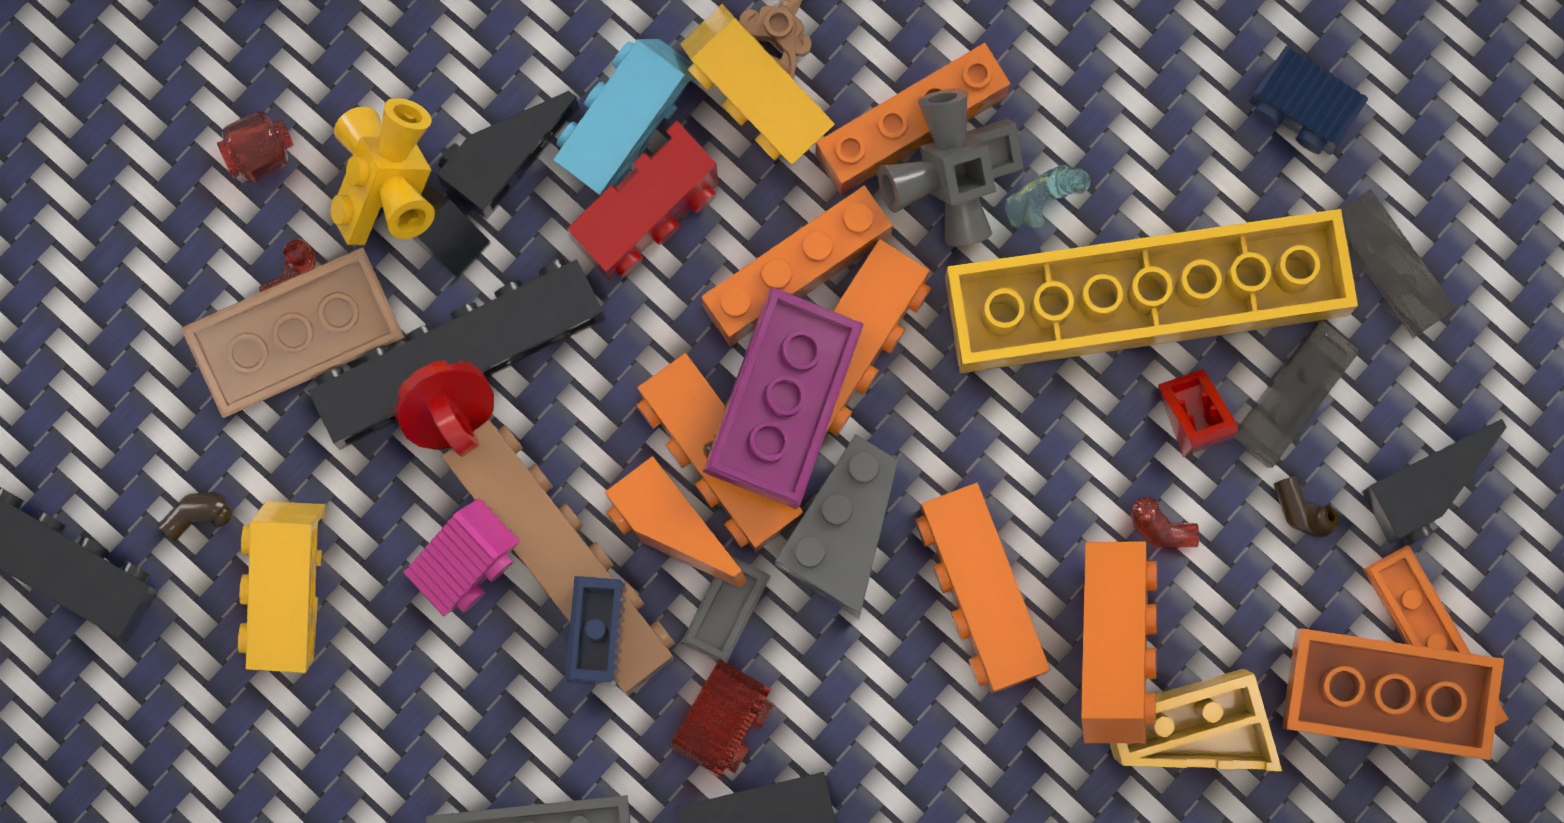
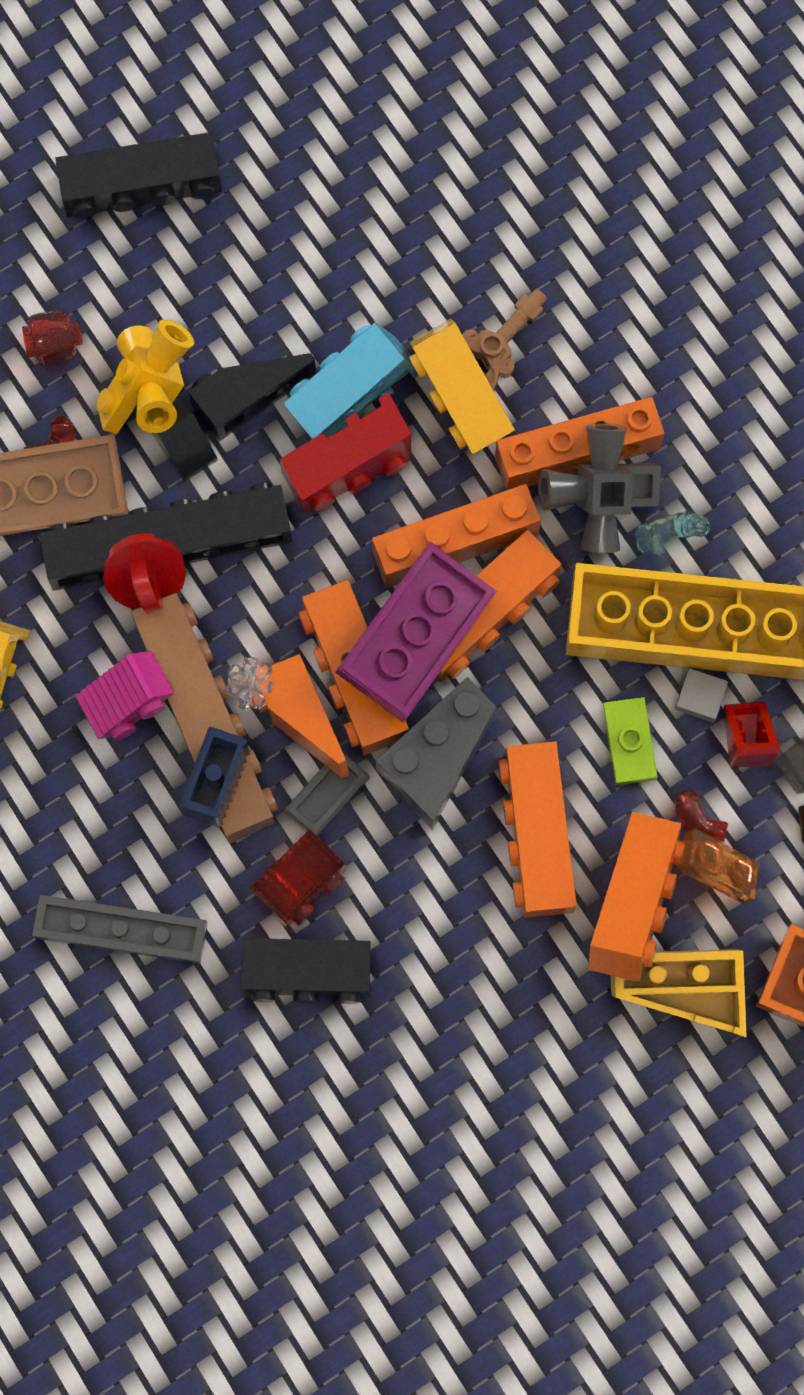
camera: 15 degrees right, 5 degrees down
none -> clear plant [226,657,273,710]
none -> lime plate [603,697,658,786]
none -> light grey tile [675,668,728,723]
none -> clear orange plate [678,828,760,904]

